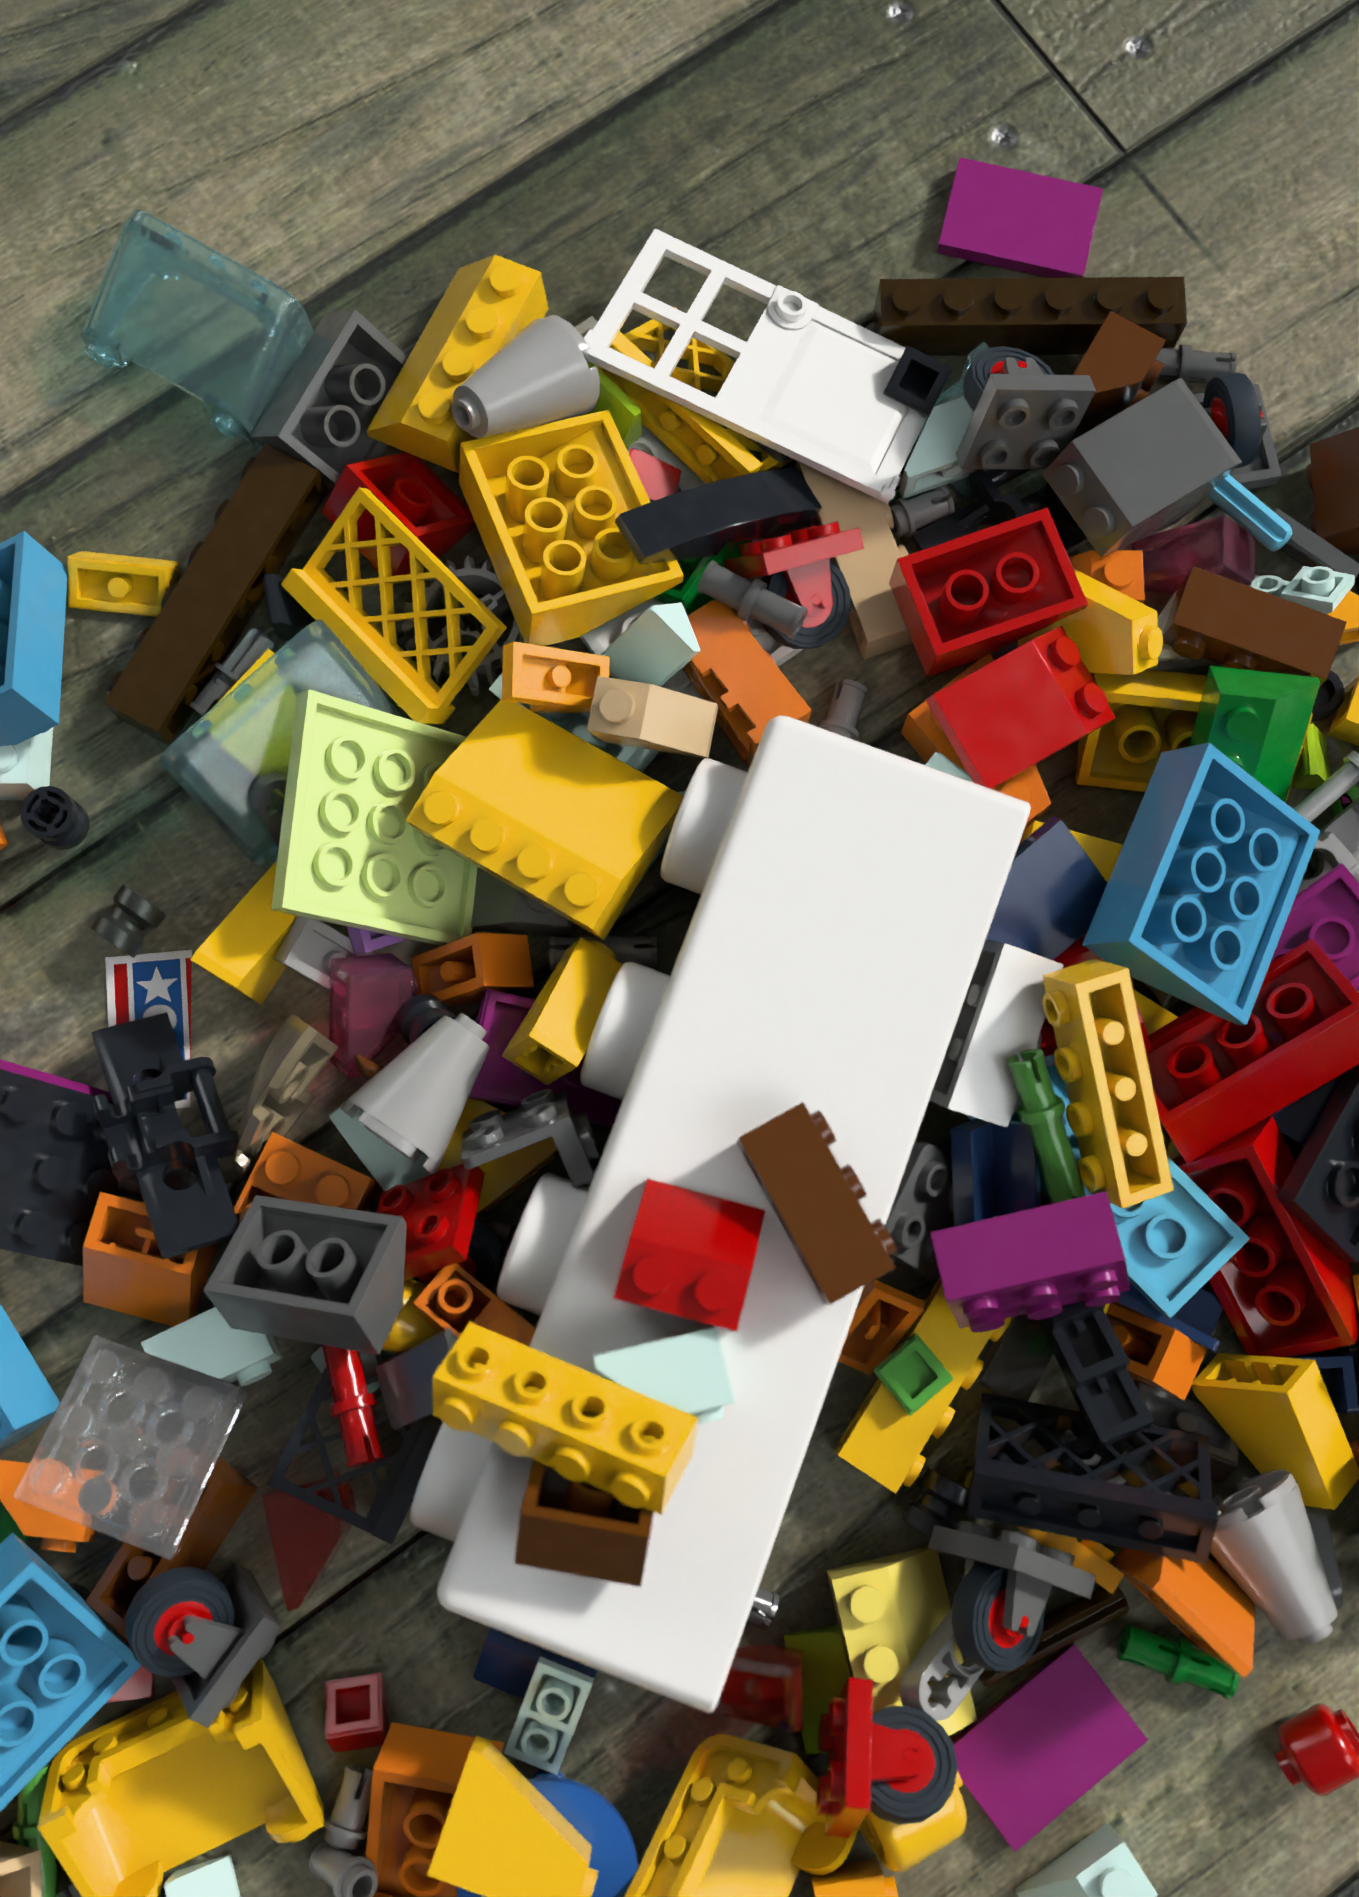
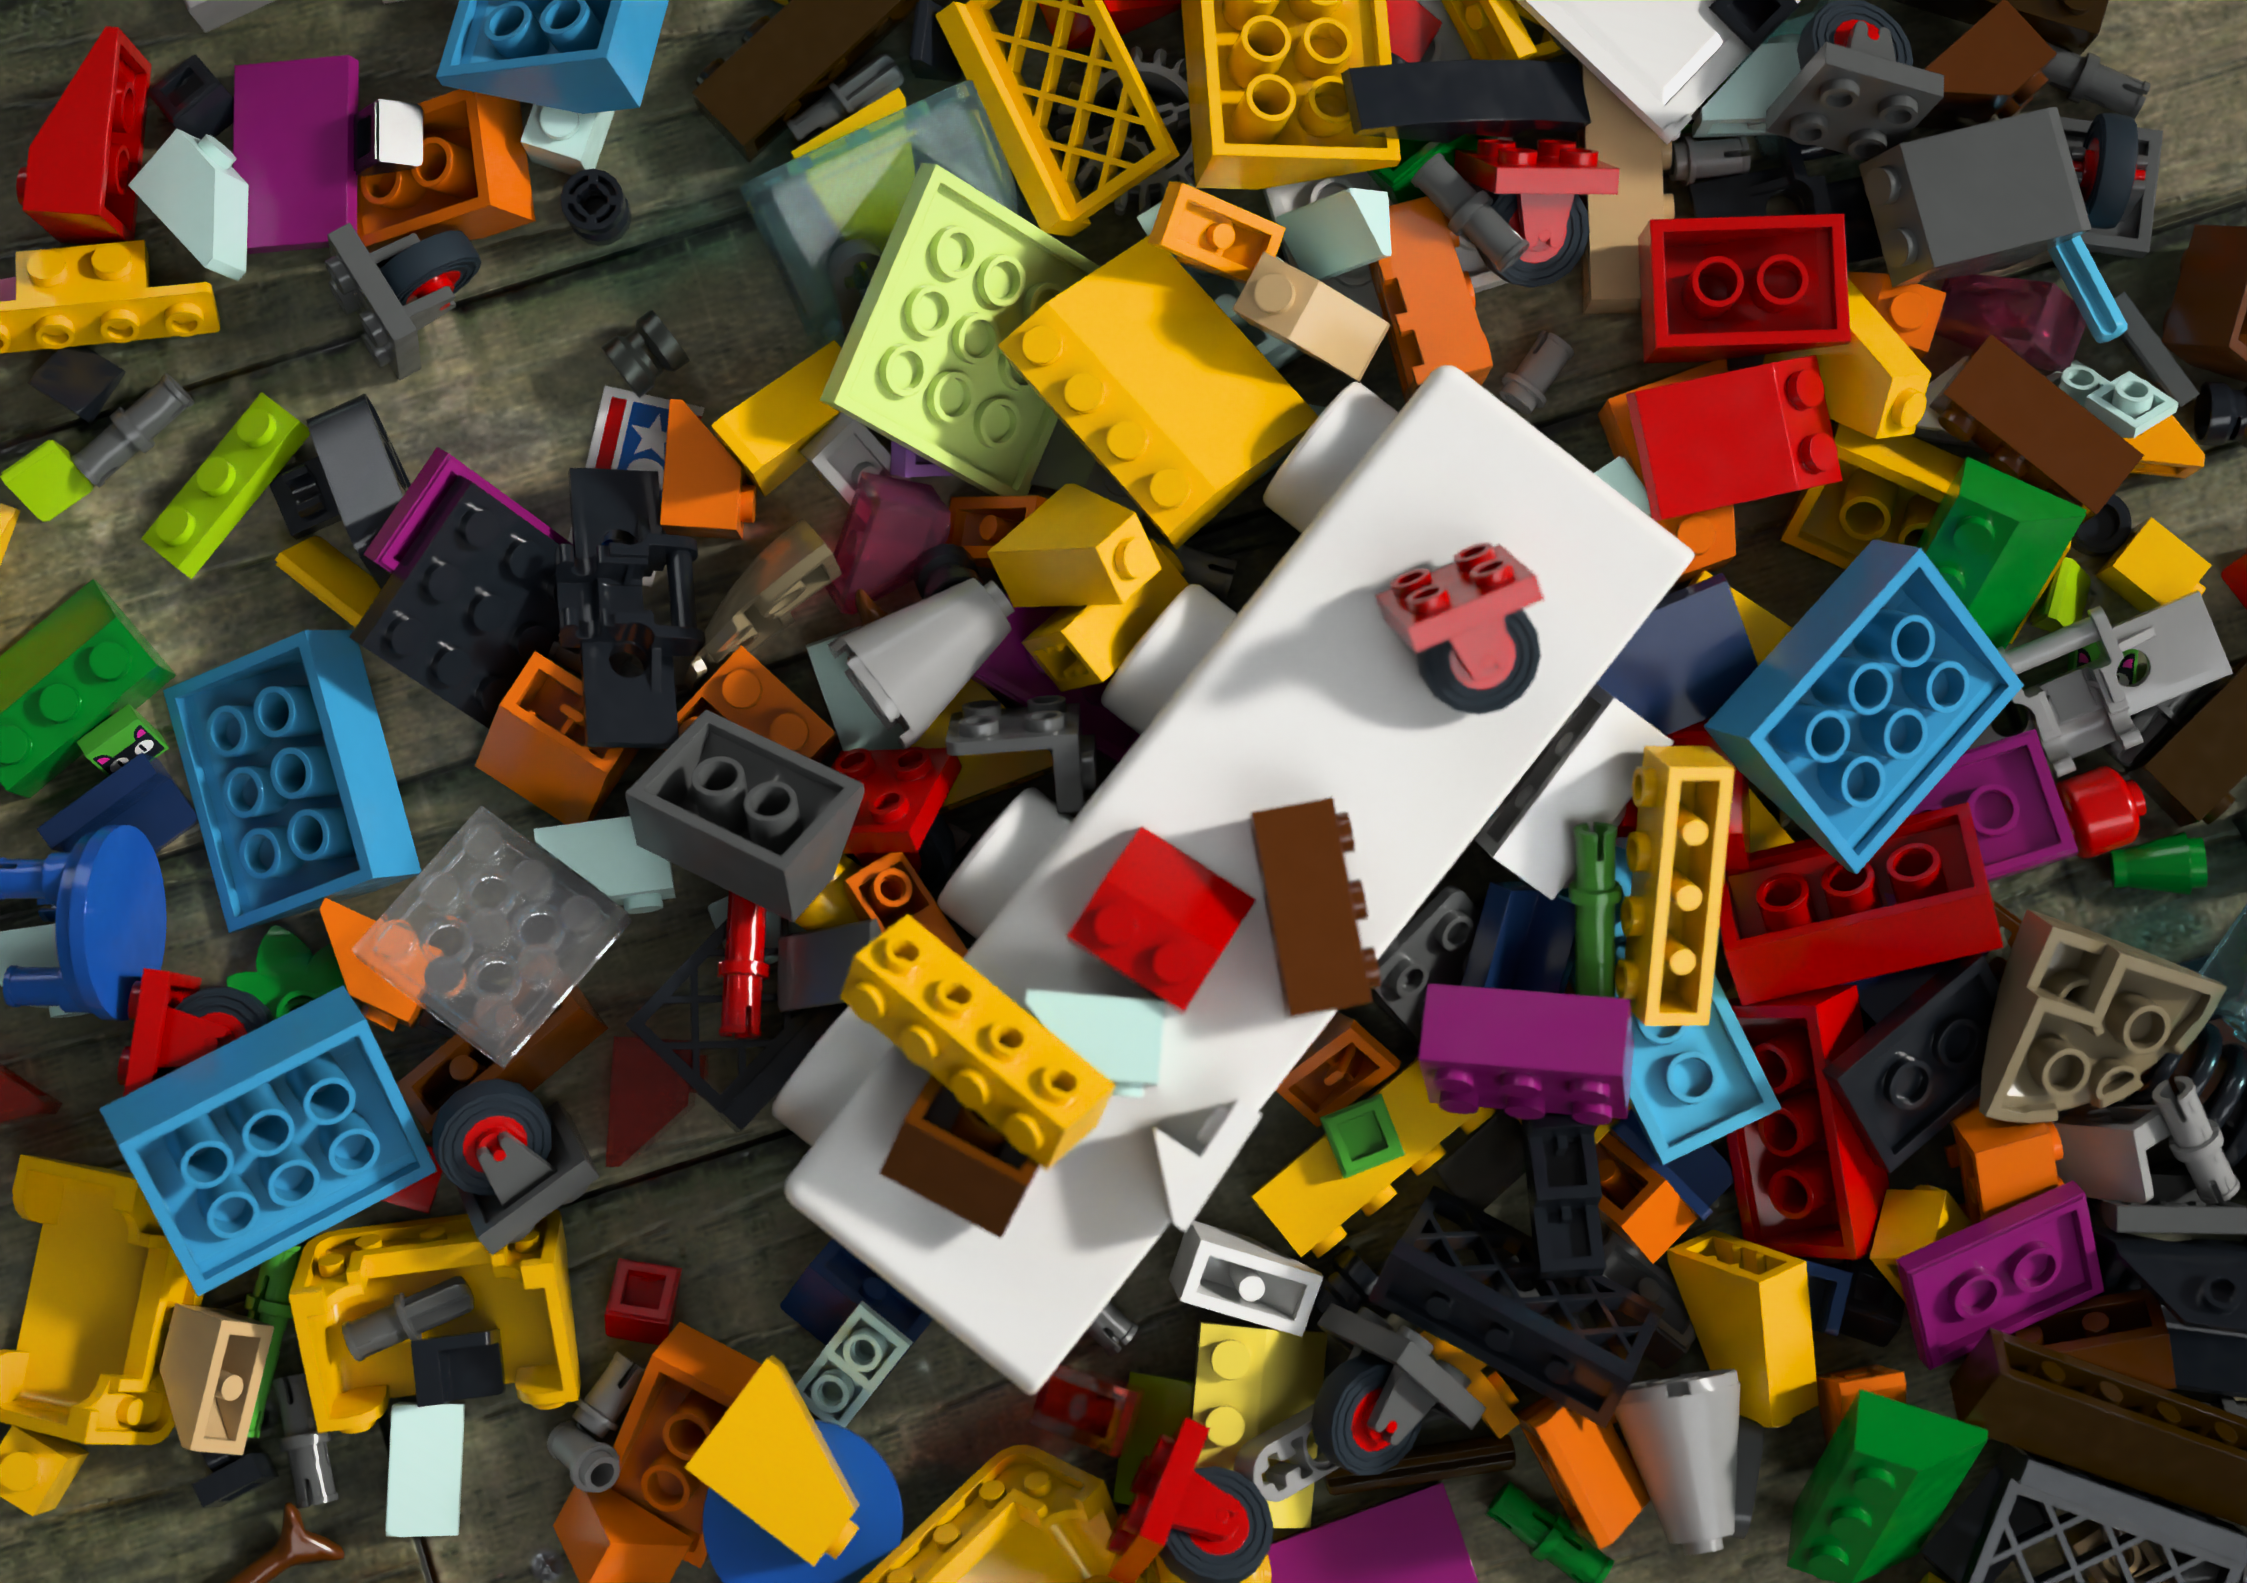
camera: 15 degrees right, 5 degrees up
none -> dark grey axle [342,1276,474,1362]
none -> black panel [411,1329,506,1407]
none -> orange slope [660,399,757,540]
none -> yellow slope [987,483,1162,607]
none -> white slope [1152,1100,1262,1232]
none -> white slope [1169,1220,1324,1337]
none -> plate [1375,543,1544,715]

